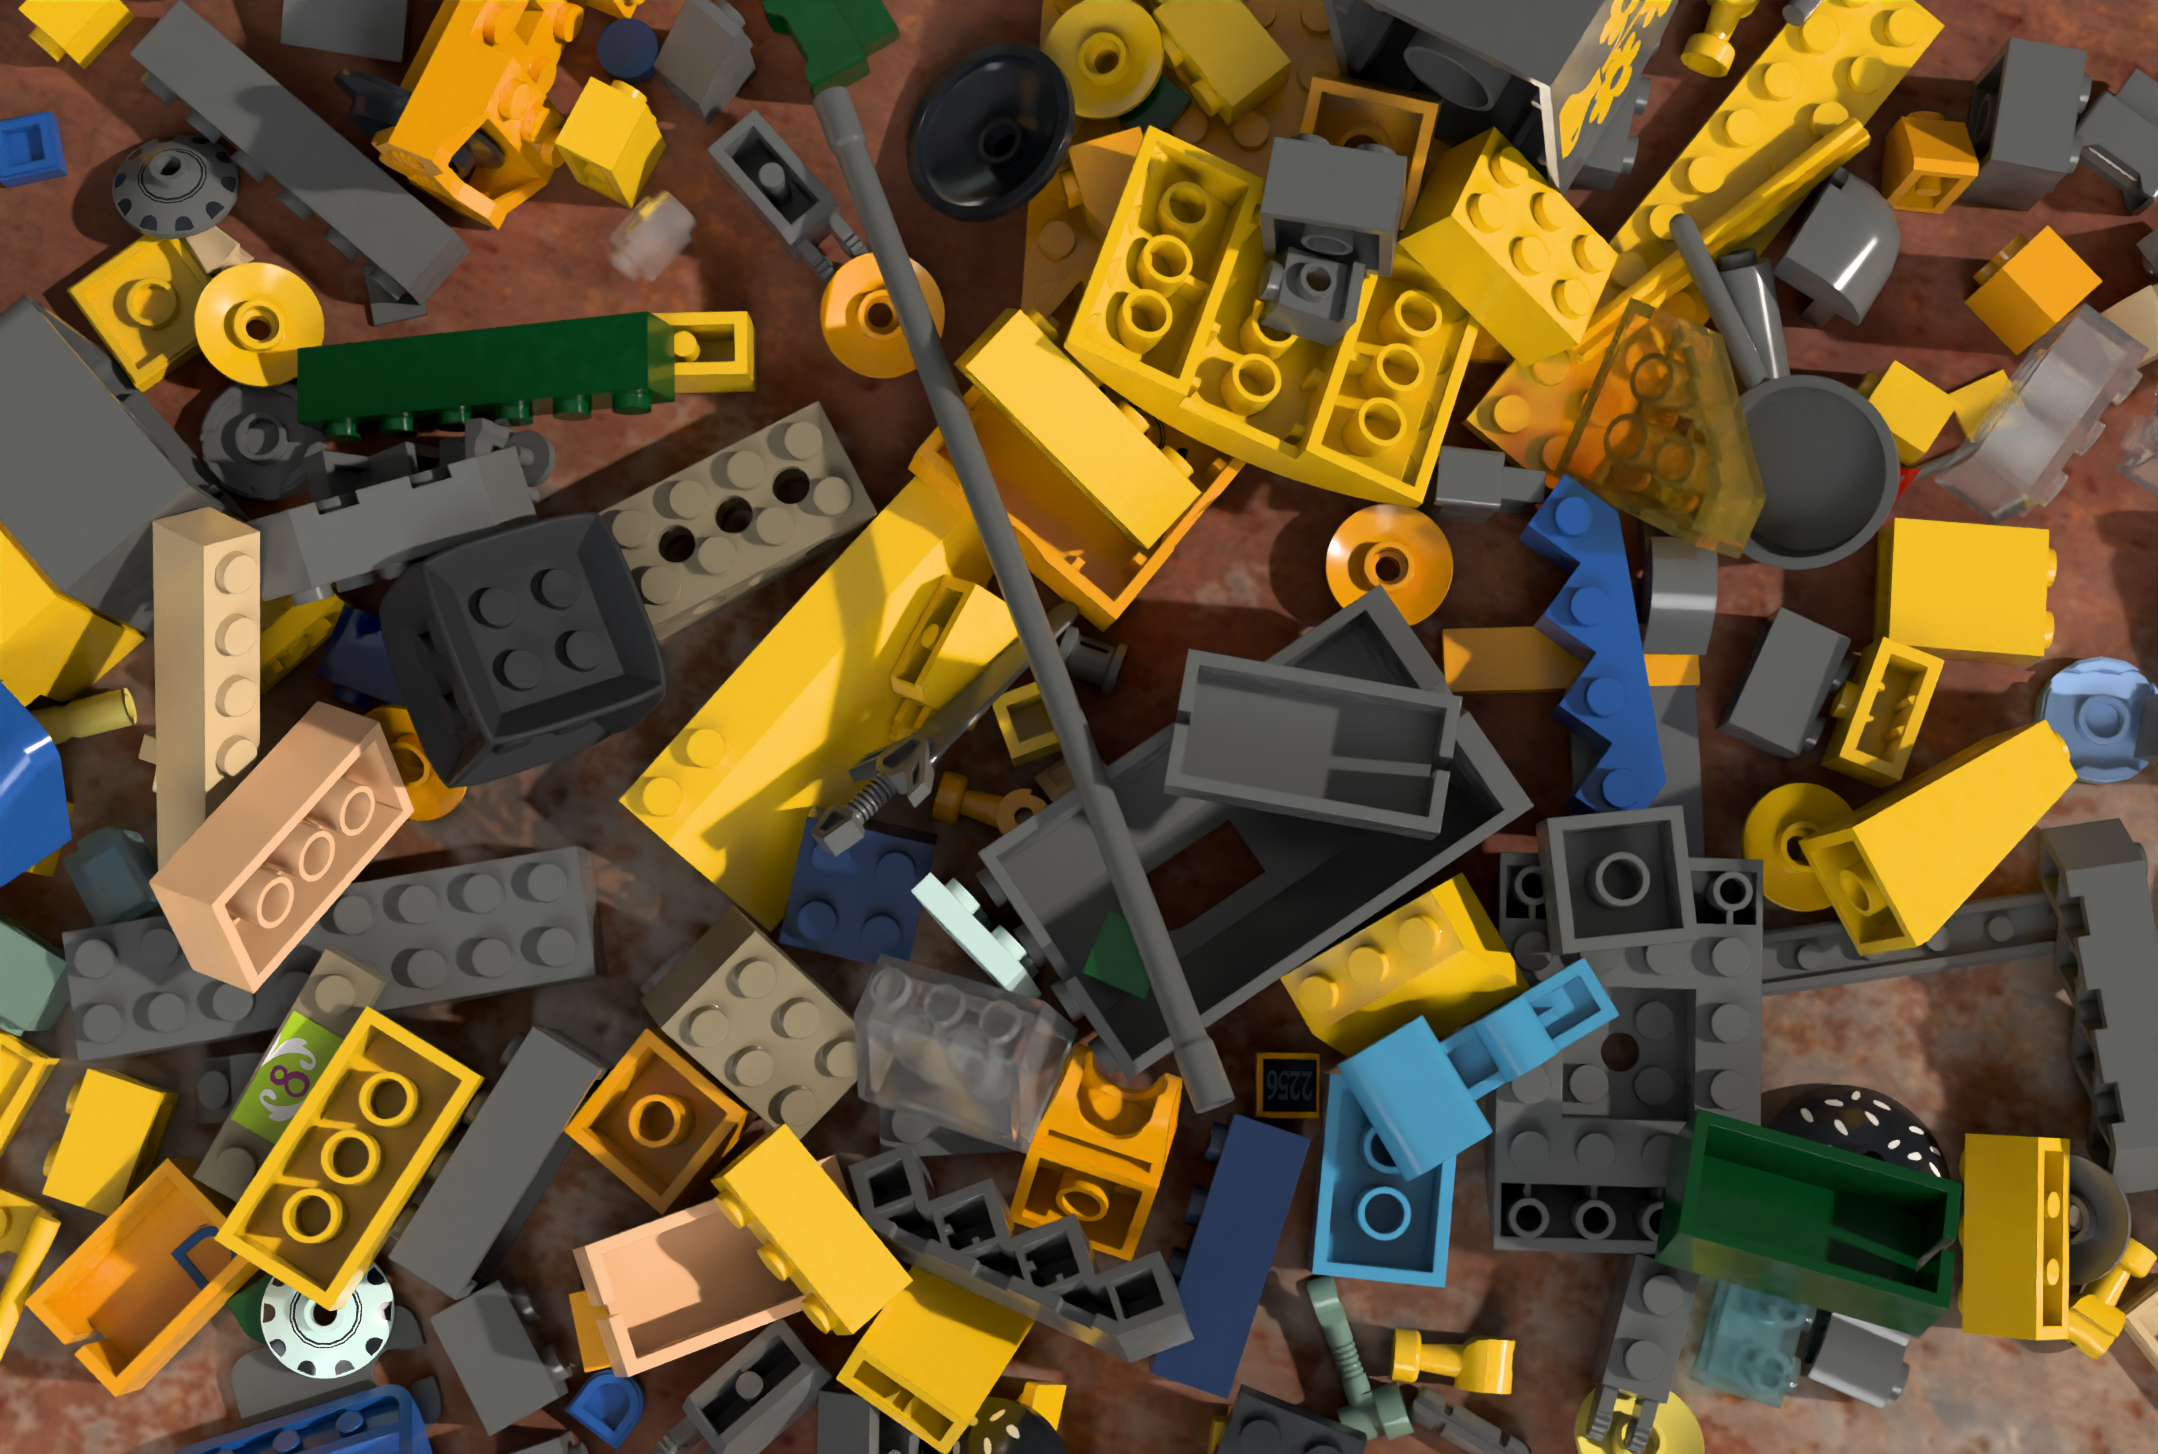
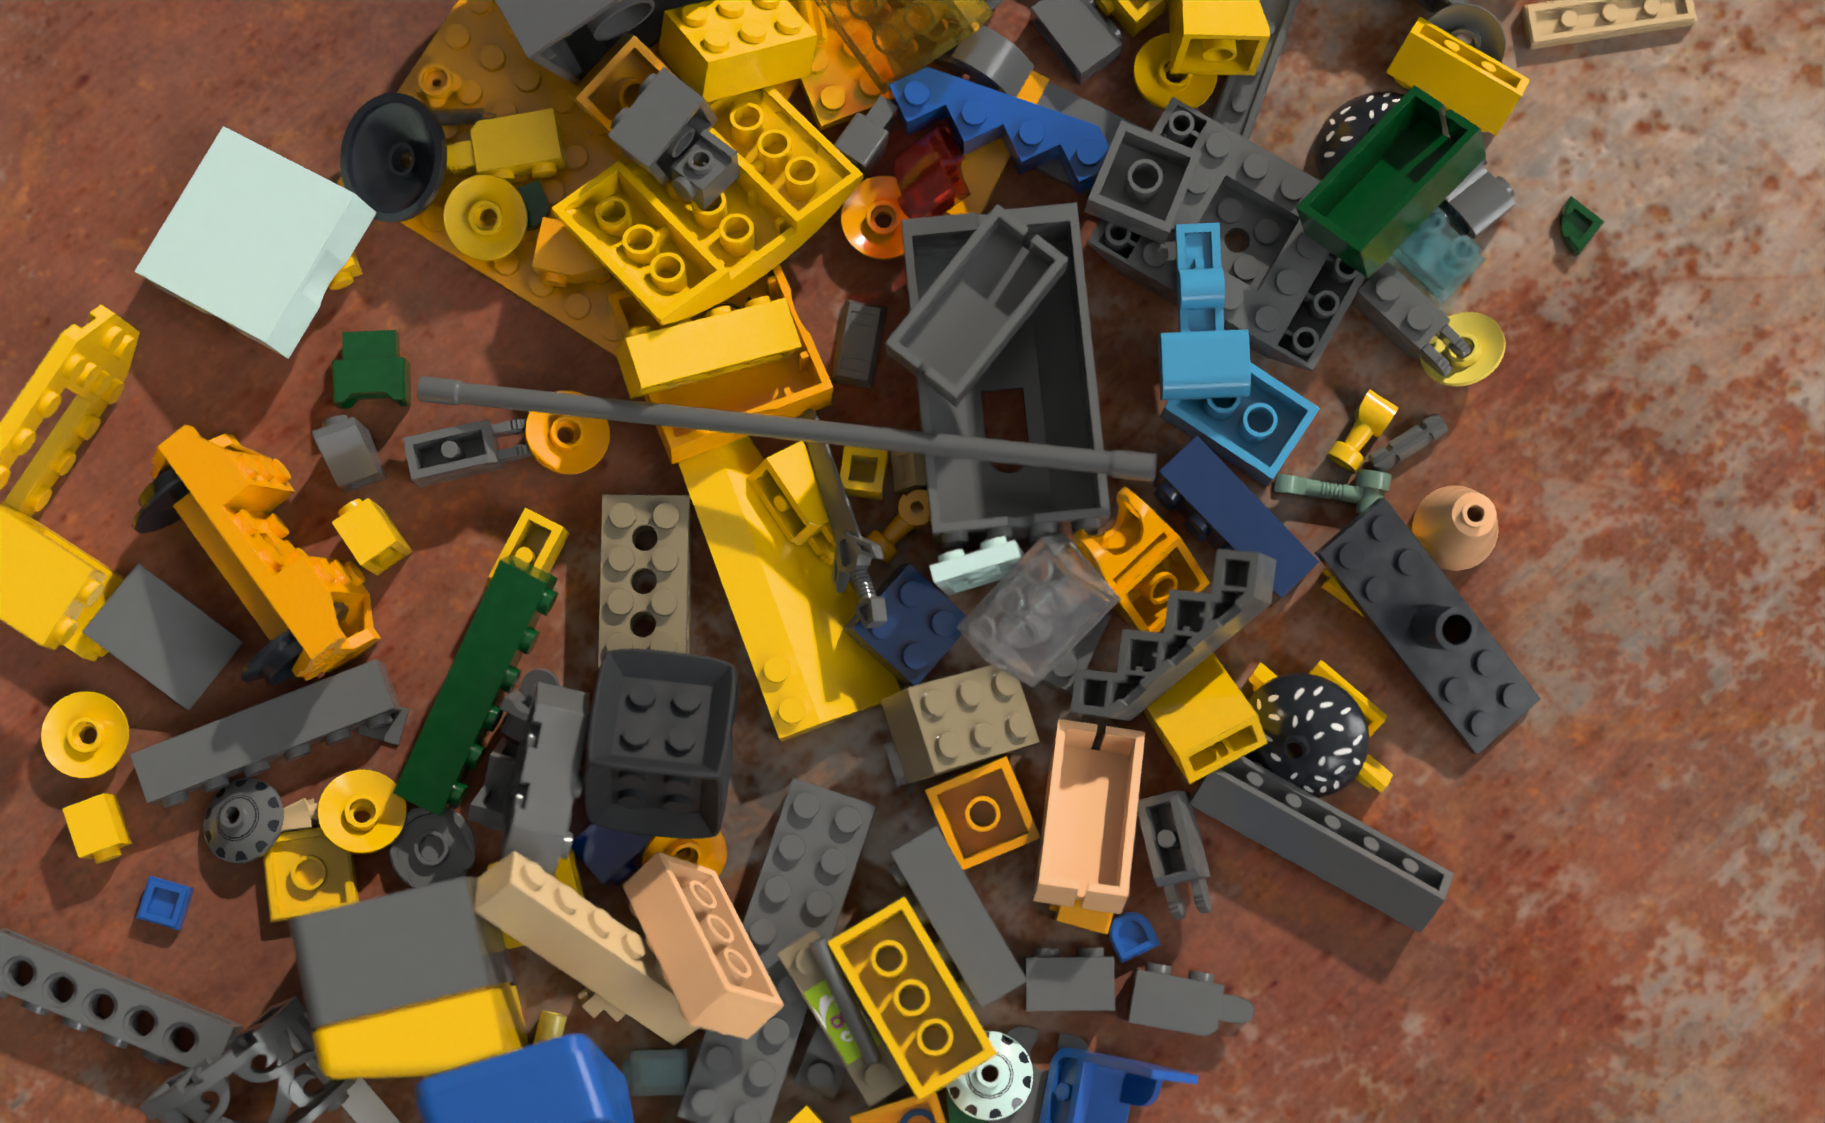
camera: 65 degrees left, 0 degrees up
blue tile [597,18,661,85] -> none
clear brick [605,189,698,283] -> none
yellow brick [710,1123,913,1336] -> none
black dish [906,43,1075,222] -> none
dark grey bush [1059,625,1130,698] -> none
dark green tile [1082,909,1150,1000] -> none
slope [1254,1052,1320,1119] -> none
yellow slope [1280,873,1530,1057] -> none
yellow leg [2064,1237,2157,1360] -> none
none -> dark grey piece [808,937,882,1065]
none -> dark grey tile [830,299,887,389]
none -> clear red brick [894,123,971,219]

